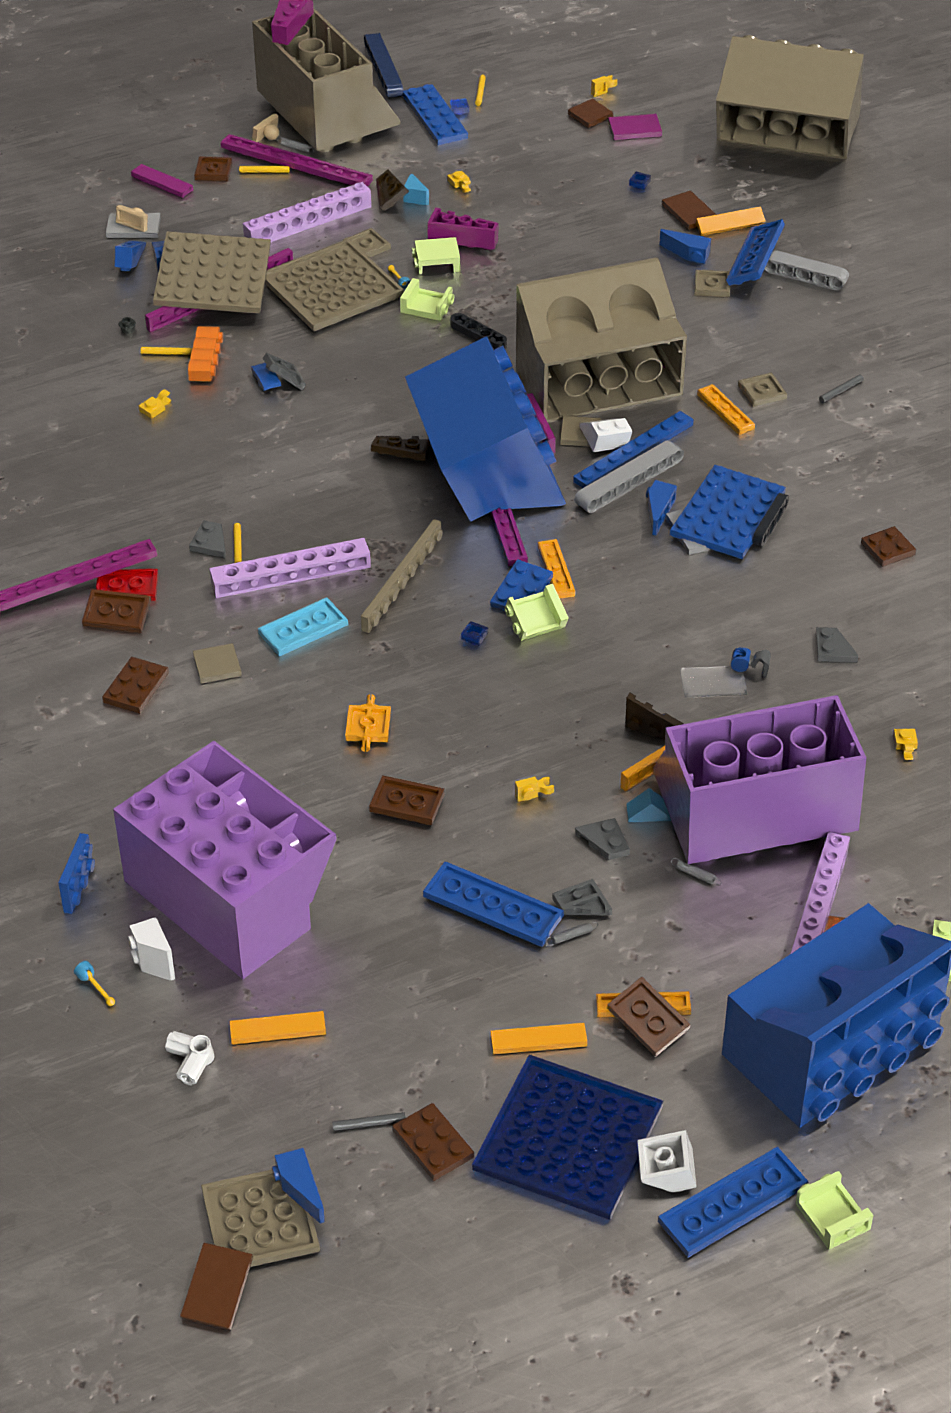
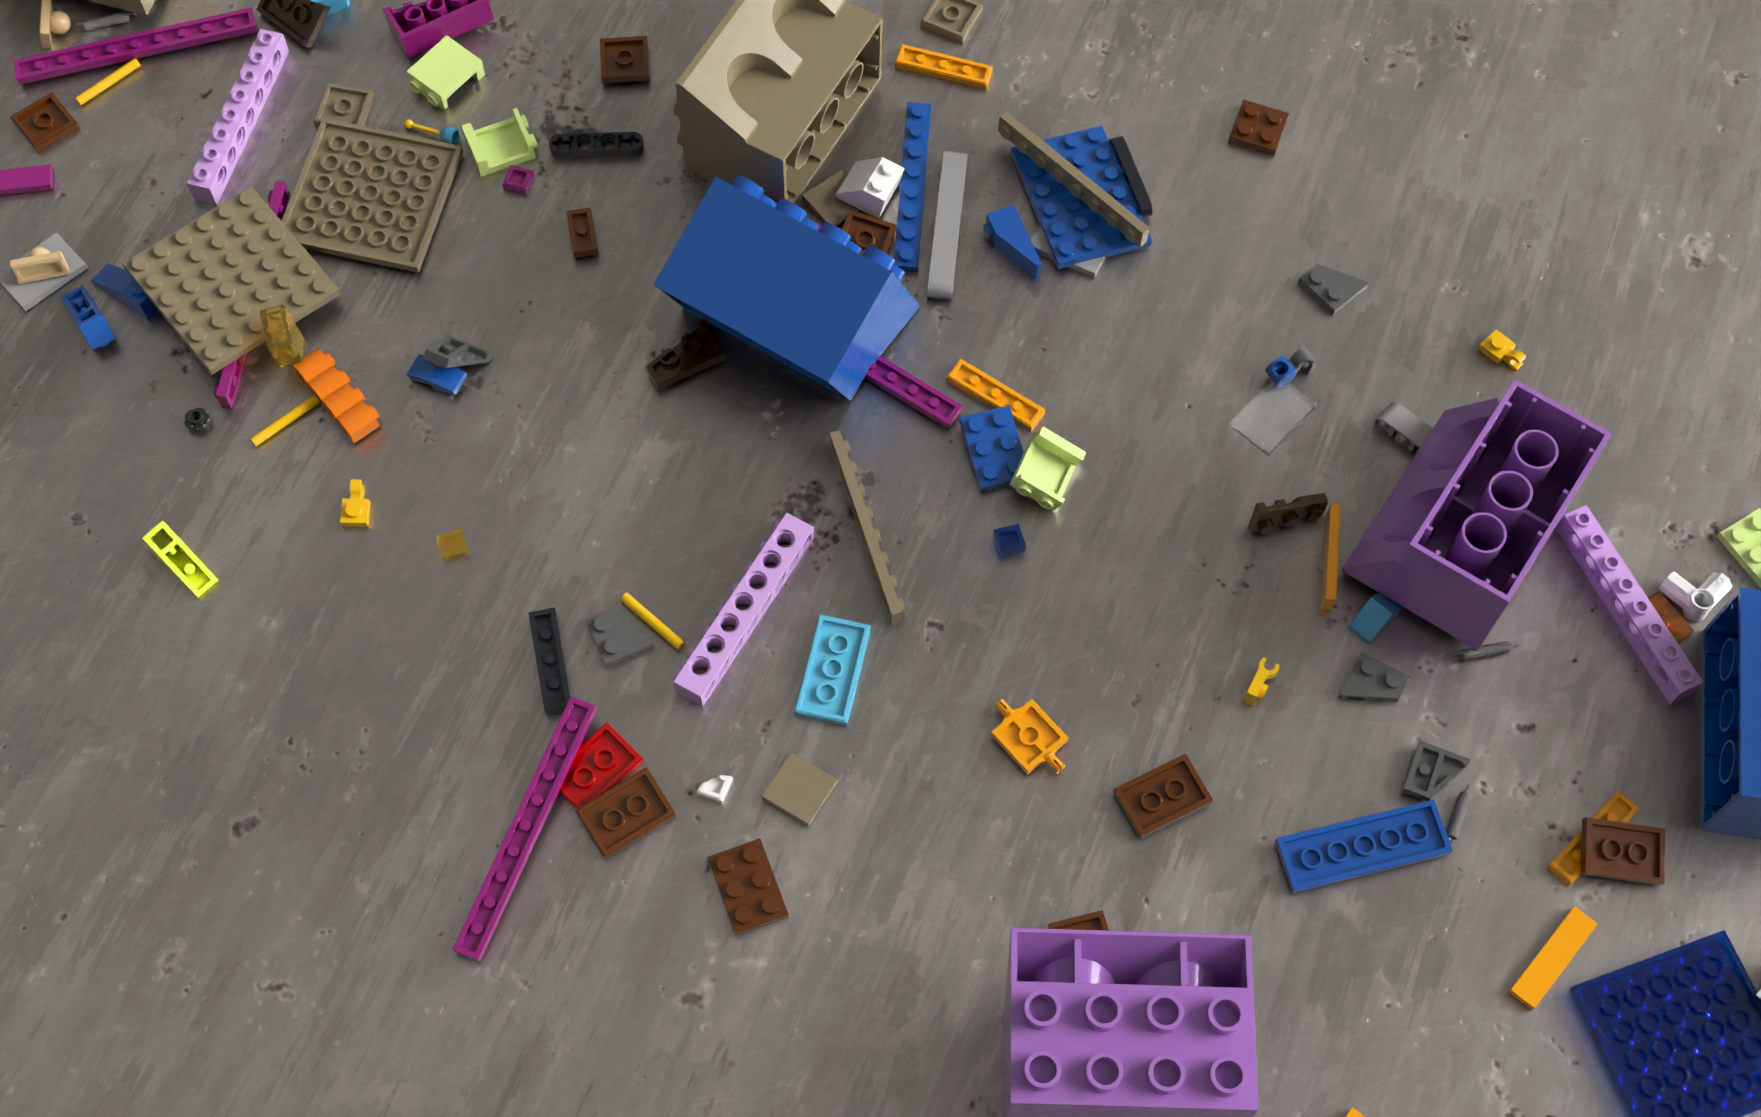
camera: 45 degrees left, 20 degrees up
none -> neon yellow slope [140,521,218,598]
none -> clear yellow slope [260,304,306,368]
none -> clear yellow tile [436,528,469,562]
none -> magenta tile [502,165,535,195]
none -> black plate [528,607,571,714]
none -> reddish brown plate [566,207,599,258]
none -> white tile [697,775,733,804]
none -> reddish brown plate [842,210,896,255]
none -> dark tan plate [998,111,1150,247]

